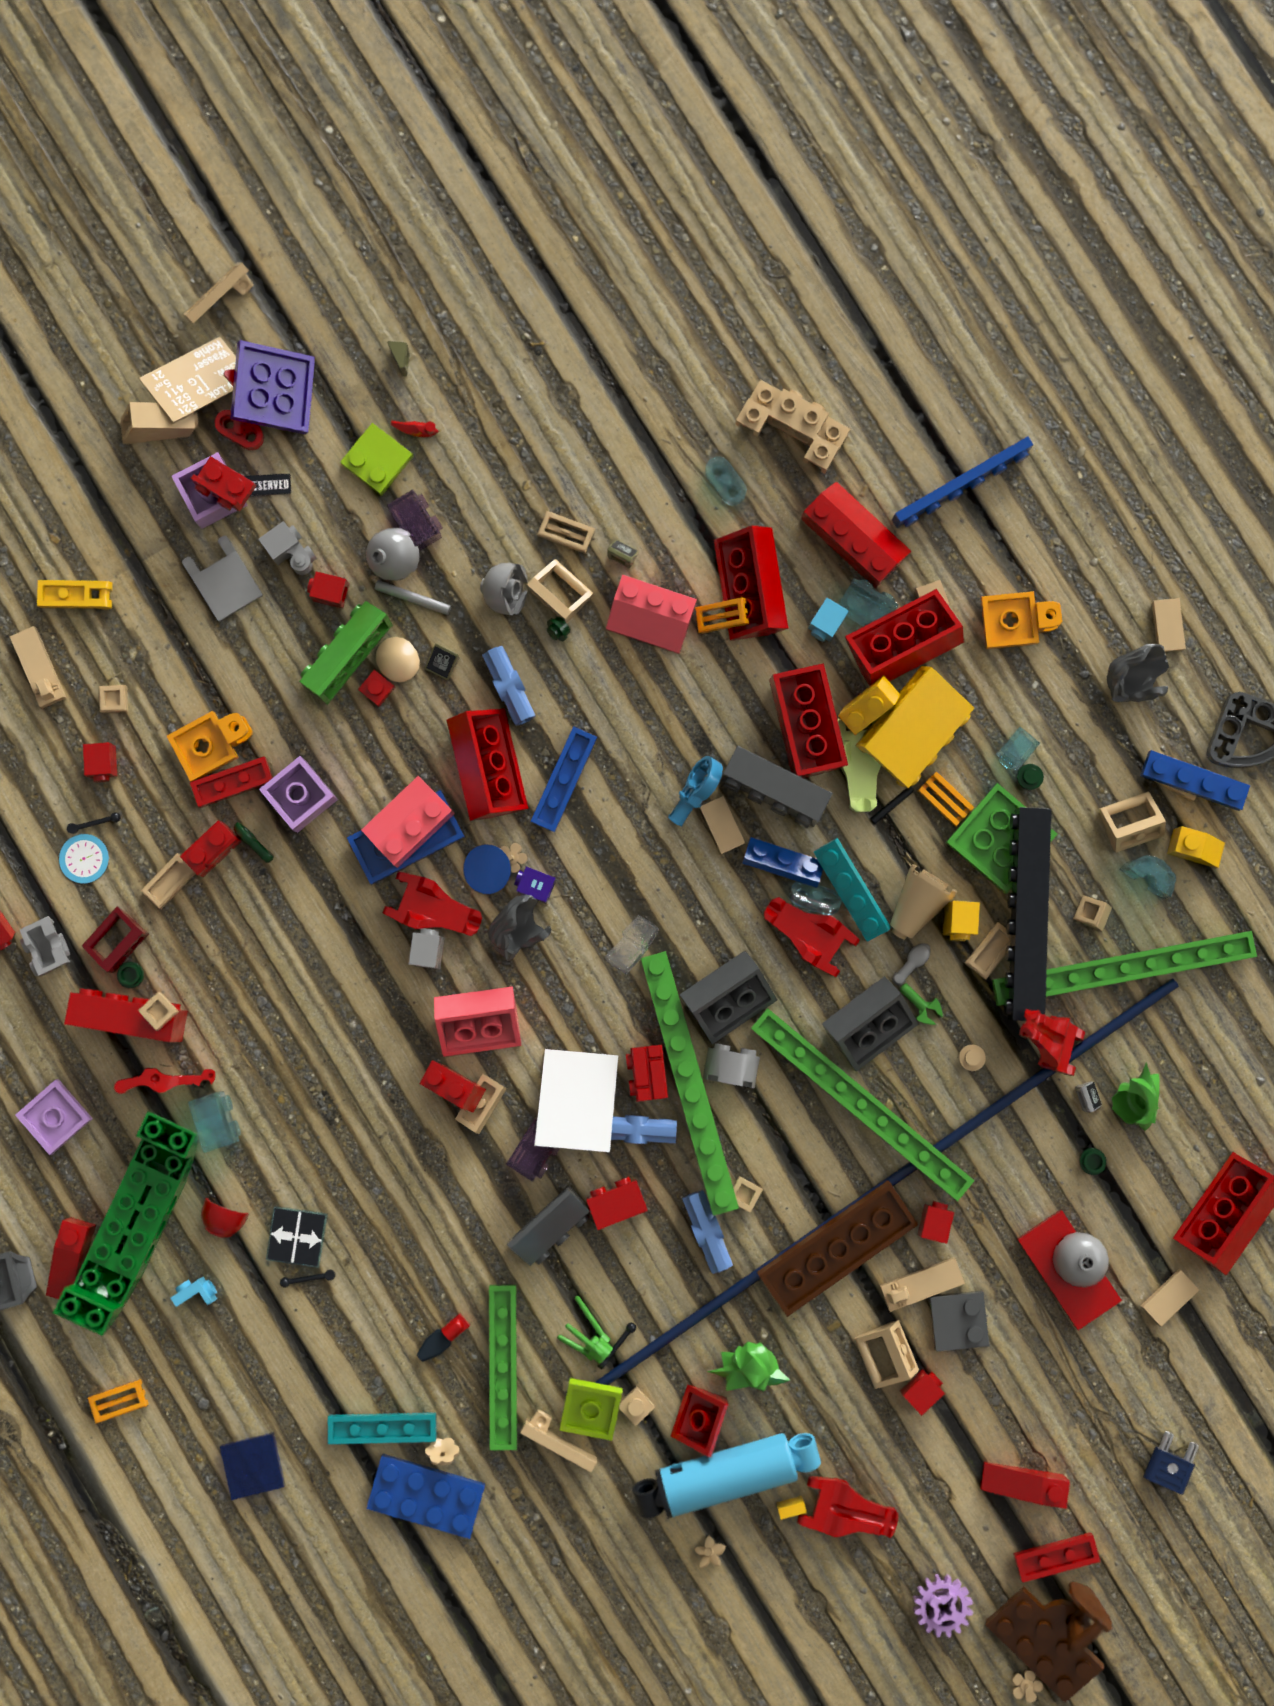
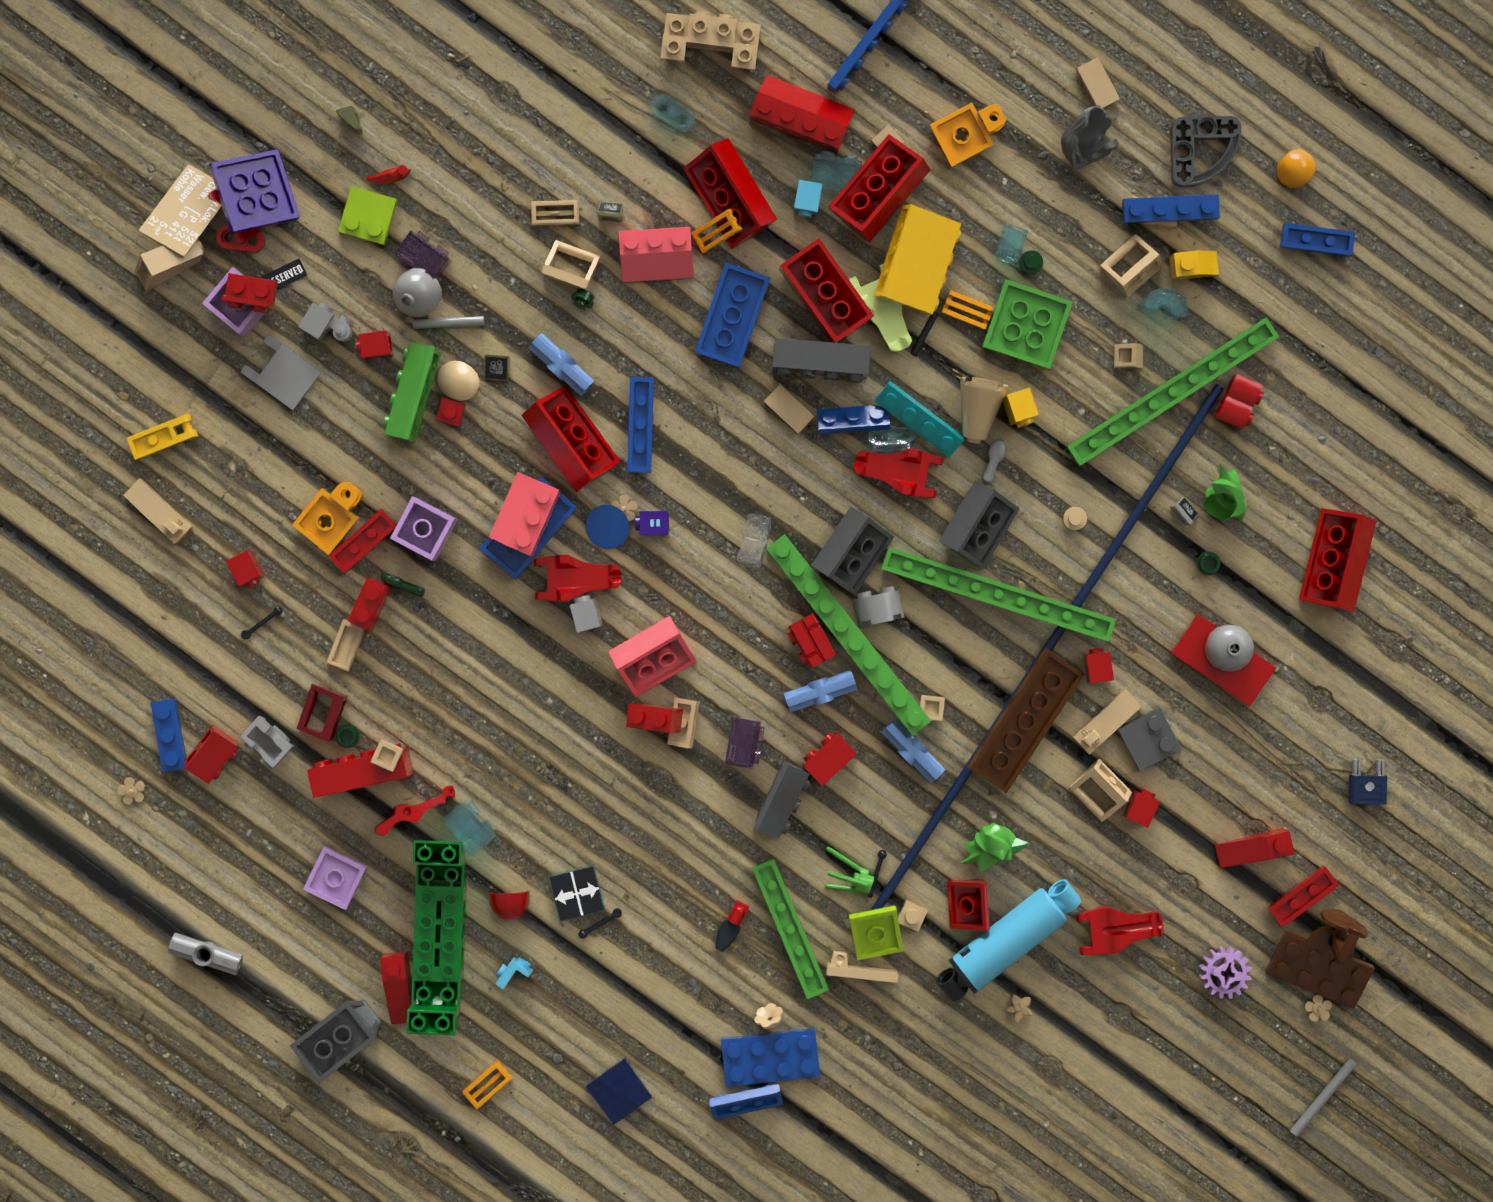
camera: 20 degrees left, 5 degrees up
sticker [59,834,109,883] -> none
tan tile [99,685,128,713] -> none
tan hinge [183,262,253,324] -> none
teal plate [328,1412,437,1444] -> none
light grey cylinder [480,563,528,615] -> none
dark grey hair [488,895,552,961] -> none
white sticker [535,1049,618,1152] -> none
dark azure pin [668,756,723,827] -> none
yellow tile [776,1496,807,1520] -> none
yellow brick [838,675,900,735] -> none
bright green bar [899,983,943,1025] -> none
tan tile [965,922,1011,979] -> none
black brick [1004,807,1051,1021] -> none
red animal [1019,1009,1085,1076] -> none
tan tile [1141,1269,1199,1327] -> none
none -> blue plate [695,262,770,368]
none -> blue plate [709,1084,783,1120]
none -> red brick [1214,374,1264,430]

